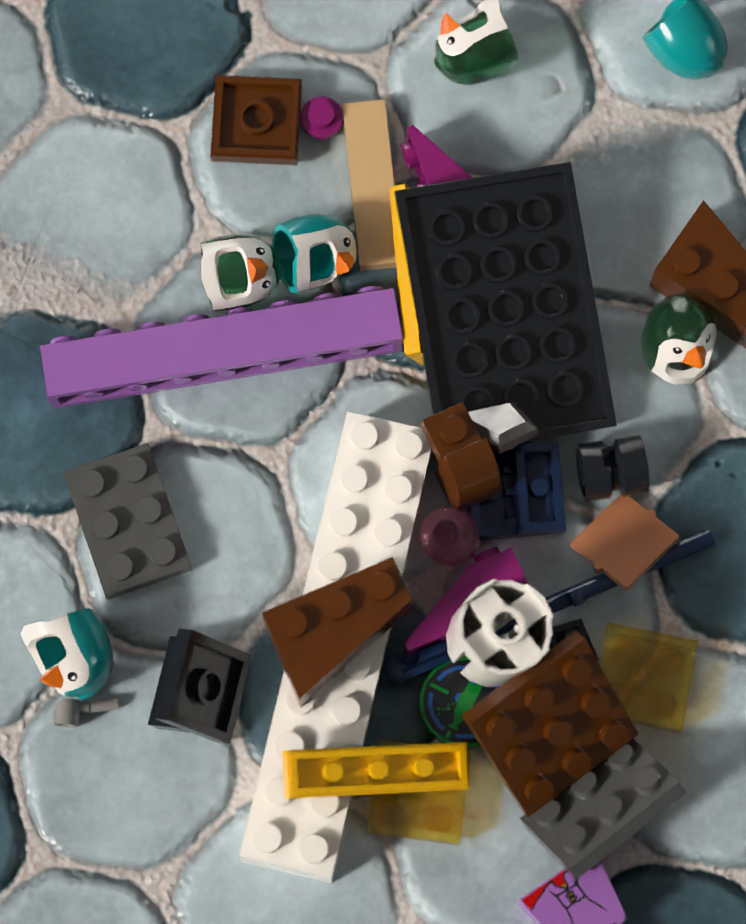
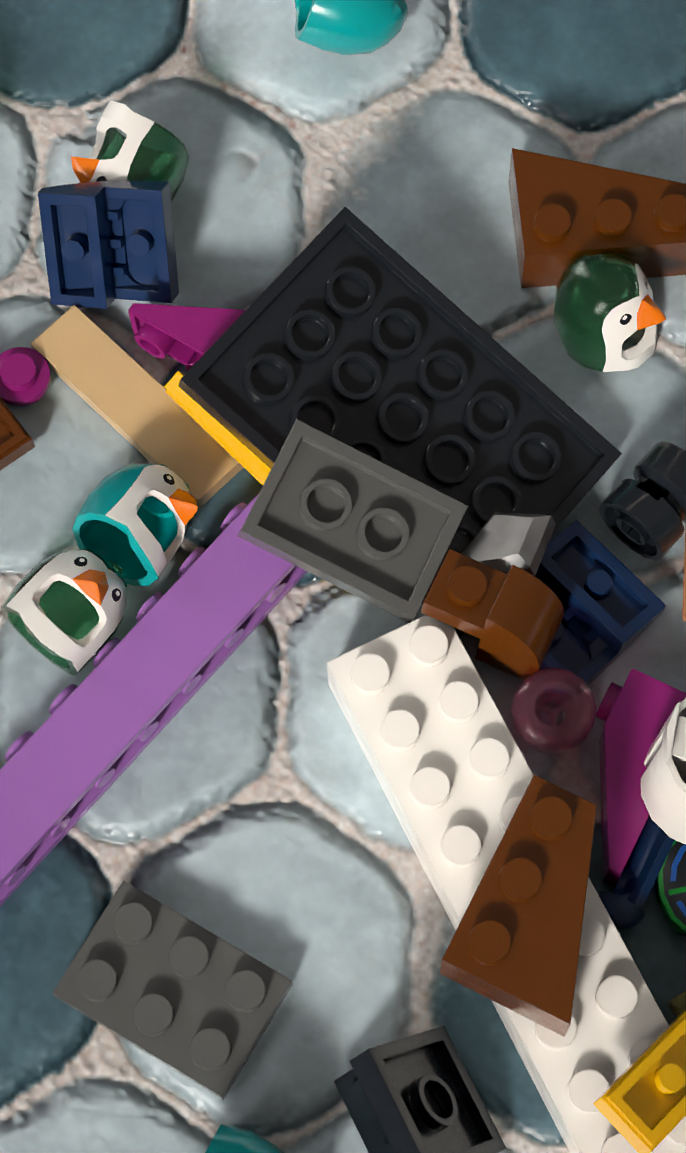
camera: 35 degrees left, 5 degrees down
none -> dark blue slope [38,180,179,309]
none -> dark grey plate [238,419,468,623]

